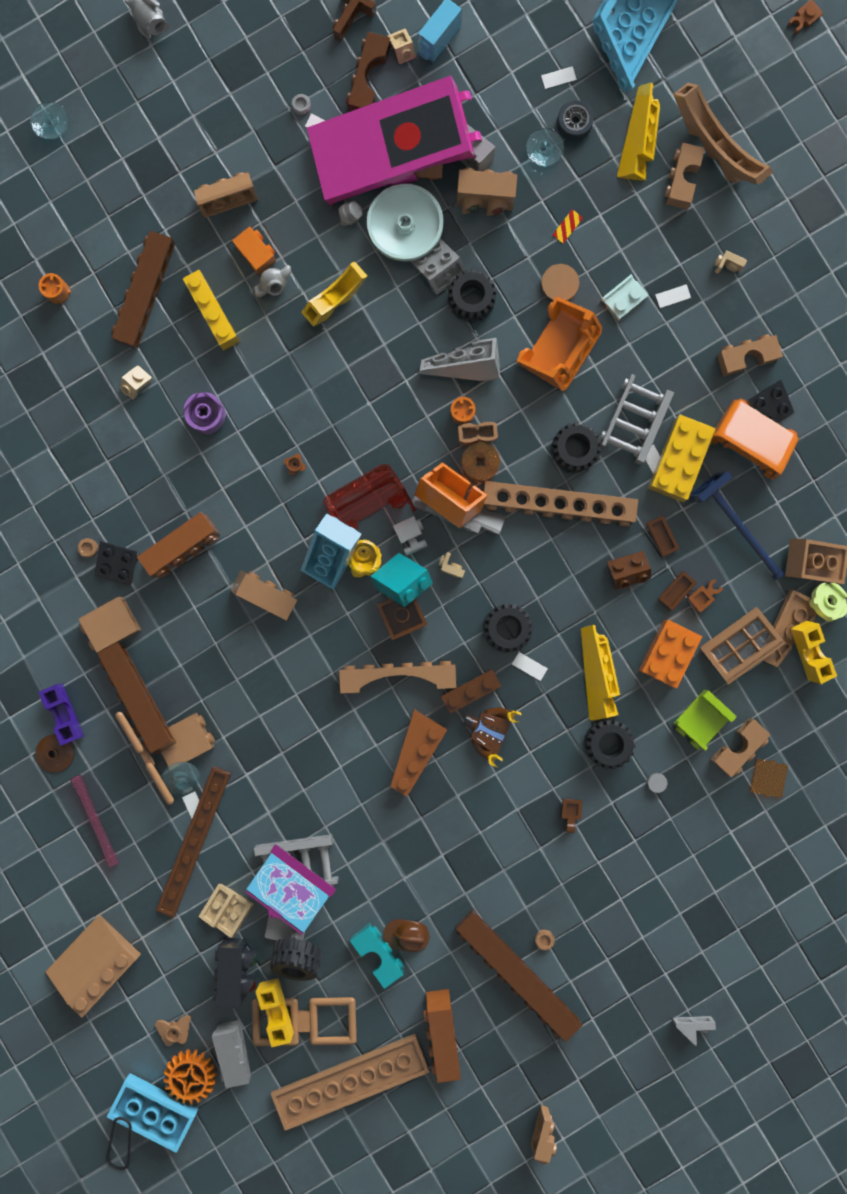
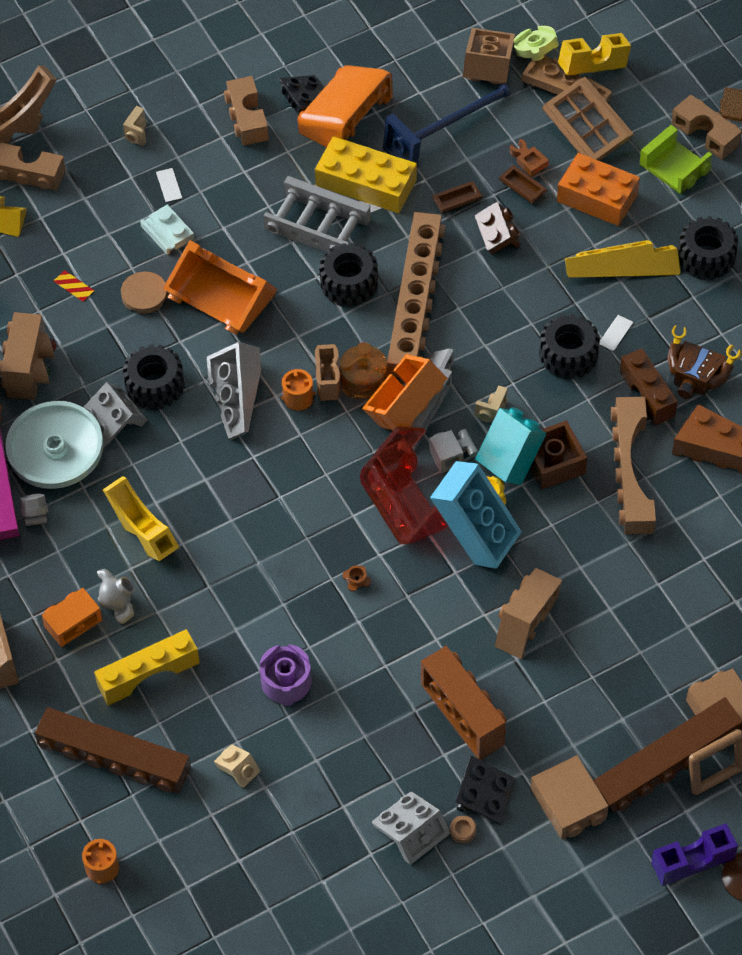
camera: 85 degrees left, 30 degrees down
none -> light grey bracket [372,792,451,865]

